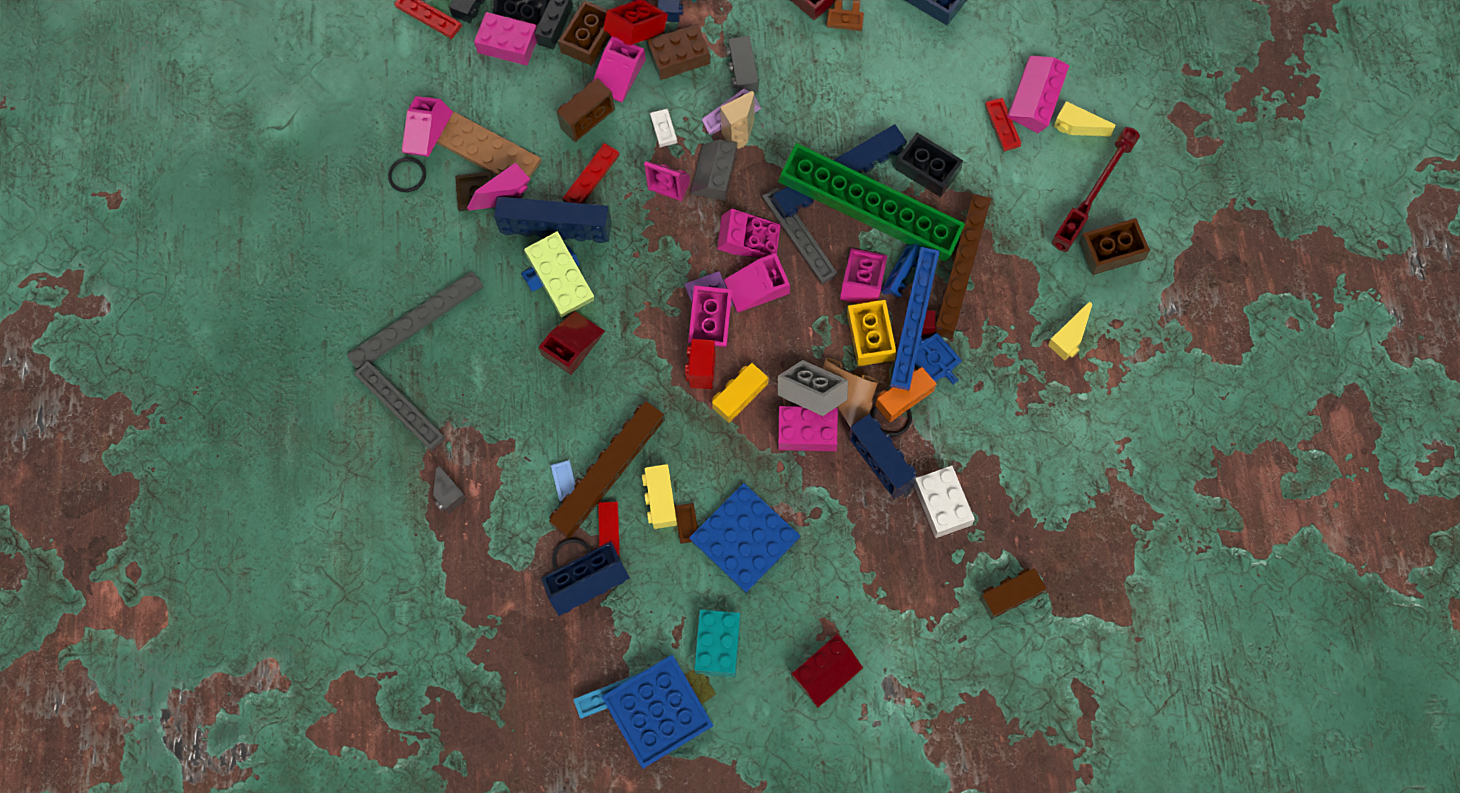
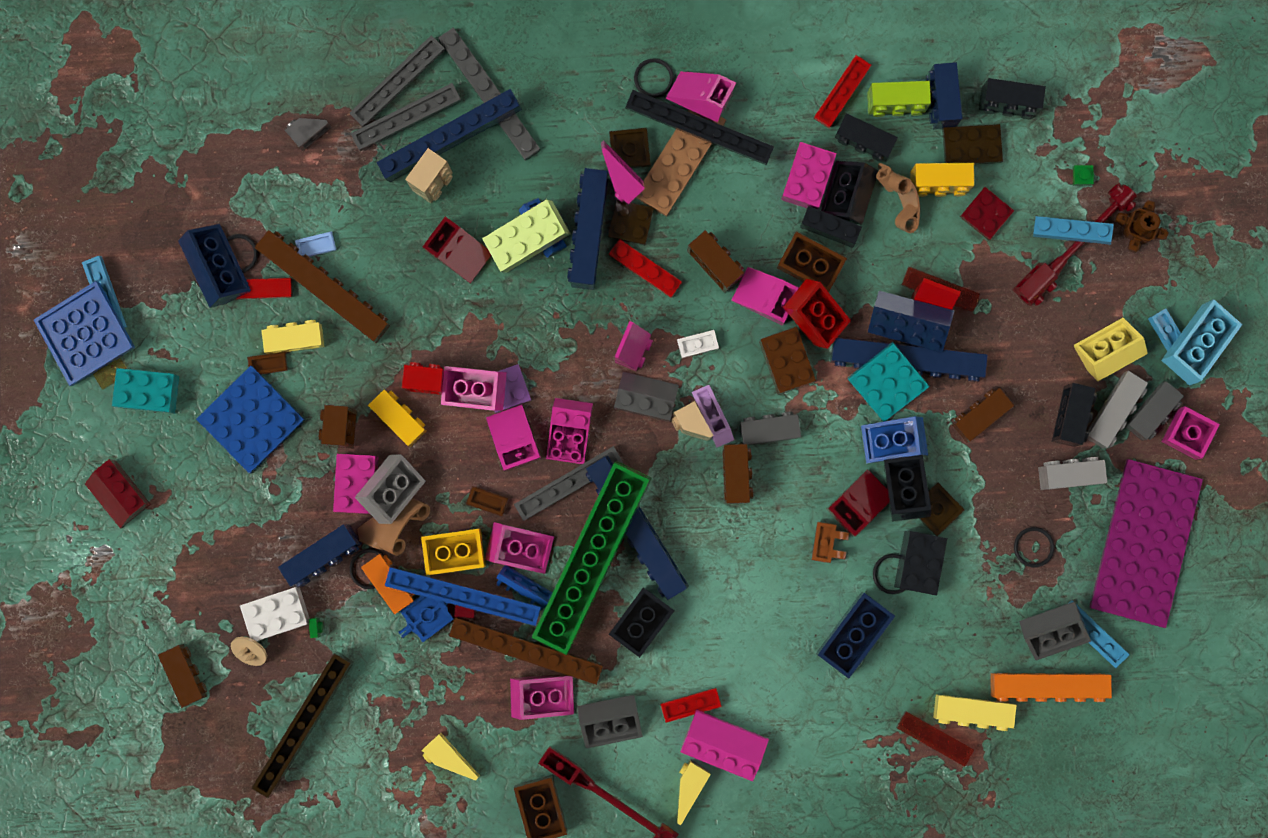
camera: 90 degrees right, 15 degrees up
none -> tan piece [231,636,267,666]
none -> dark brown brick [252,652,354,798]
none -> green plate [309,618,324,638]
none -> reddish brown brick [319,405,357,449]
none -> dark grey plate [351,83,461,151]
none -> dark blue brick [376,89,522,182]
none -> tan brick [405,148,453,203]
none -> reddish brown tile [466,486,508,516]
none -> dark pink slope [510,675,574,720]
none -> dark grey slope [577,695,643,748]
none -> dark brown plate [608,200,654,246]
none -> black plate [625,90,774,166]
none -> reddish brown brick [722,444,753,504]

